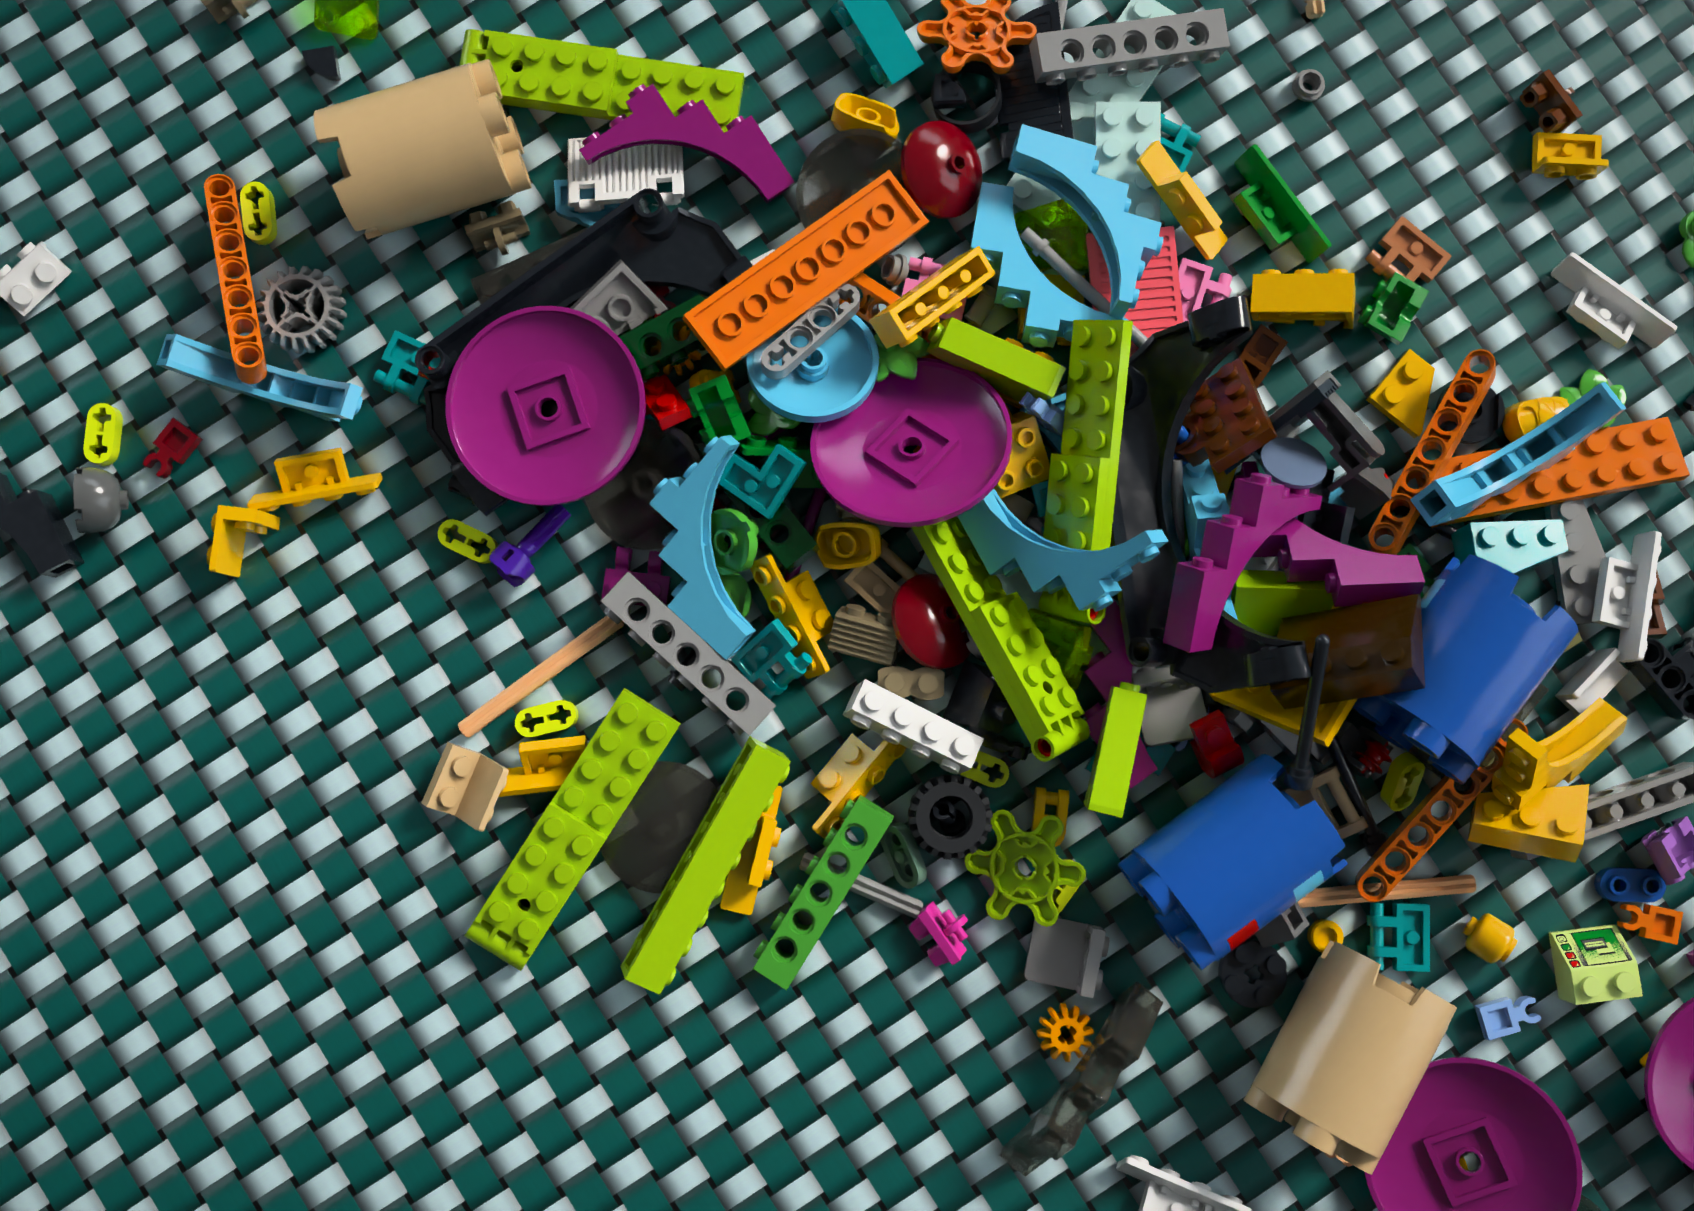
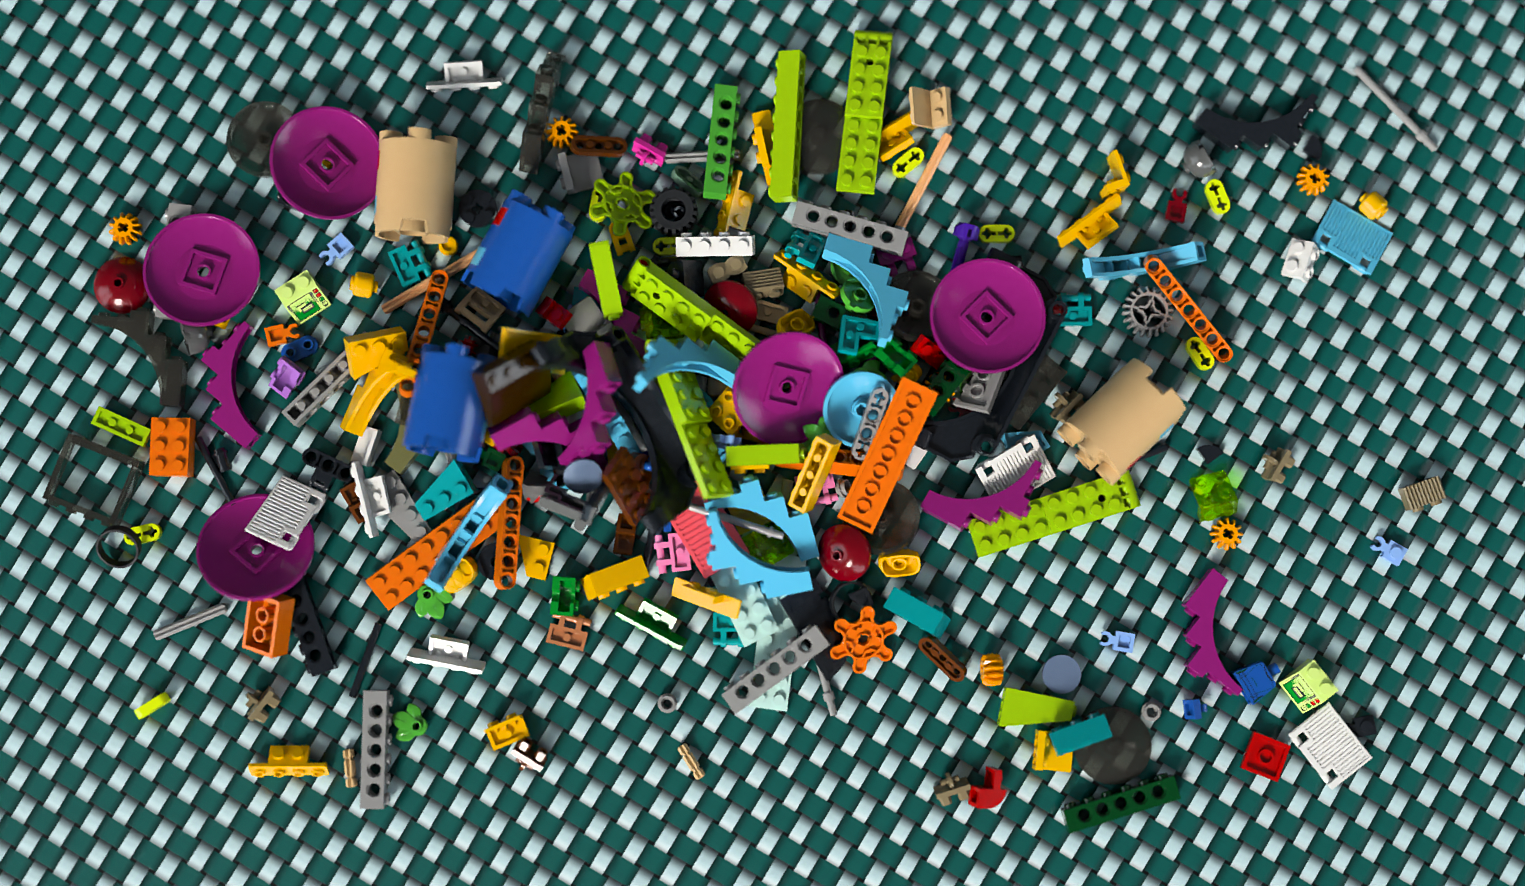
camera: 150 degrees right, 0 degrees up
flat silver brick [1255,902,1309,948] -> none
black piece [1284,634,1330,791] -> none
neon yellow beam [1380,752,1425,811] -> none
none -> reddish brown plate [570,135,627,157]

